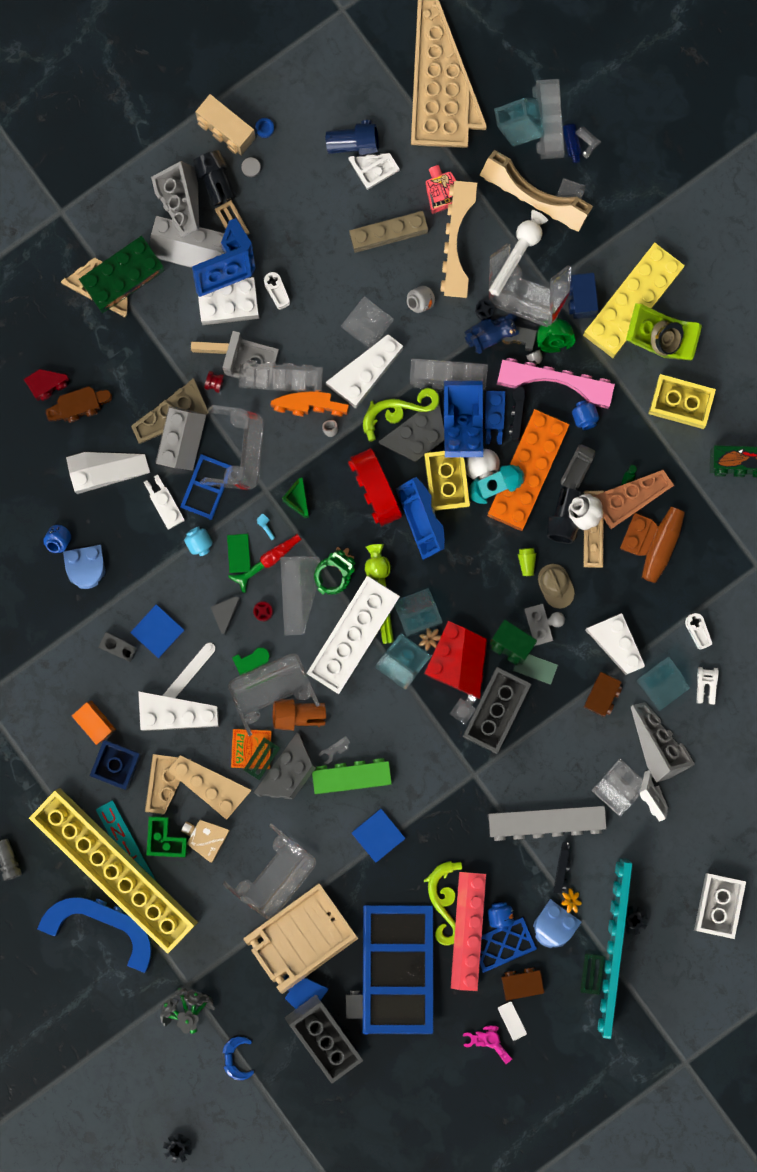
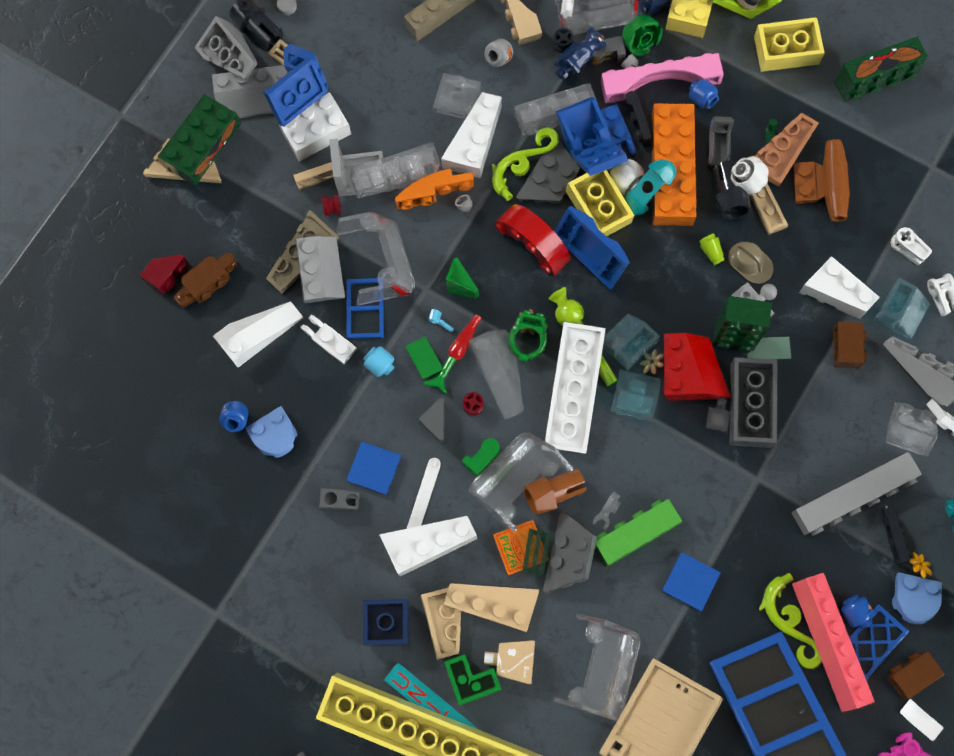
camera: 20 degrees left, 10 degrees down
orange hinge [72,701,117,745] -> none
white piece [264,272,290,310] -> none

